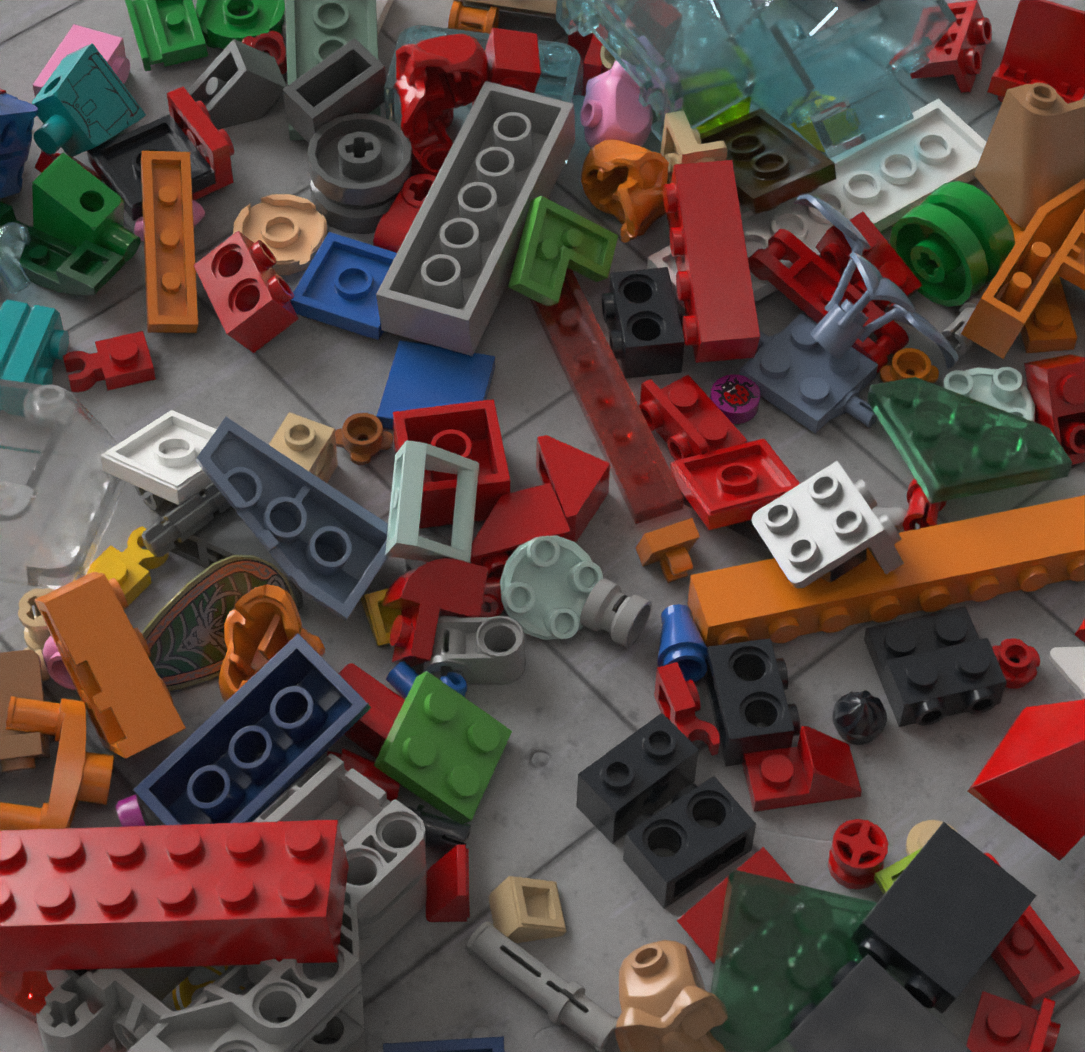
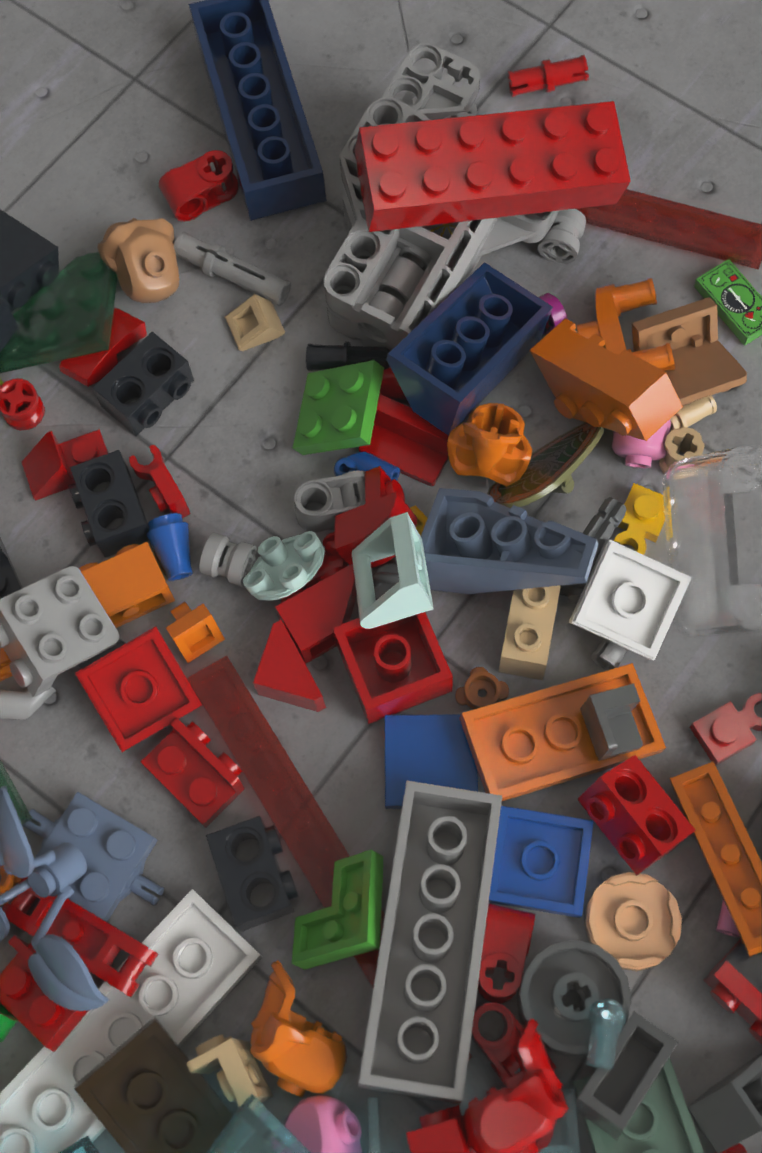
camera: 175 degrees right, 15 degrees up
red slope [426,845,470,922] -> none
black brick [576,713,699,844] -> none
red wedge [663,160,760,363] -> none
magenta tile [710,374,760,424] -> none
black plate [832,690,887,745] -> none
none -> orange plate [459,663,666,801]
none -> dark grey panel [580,684,643,761]
none -> clear light blue arm [586,998,626,1070]

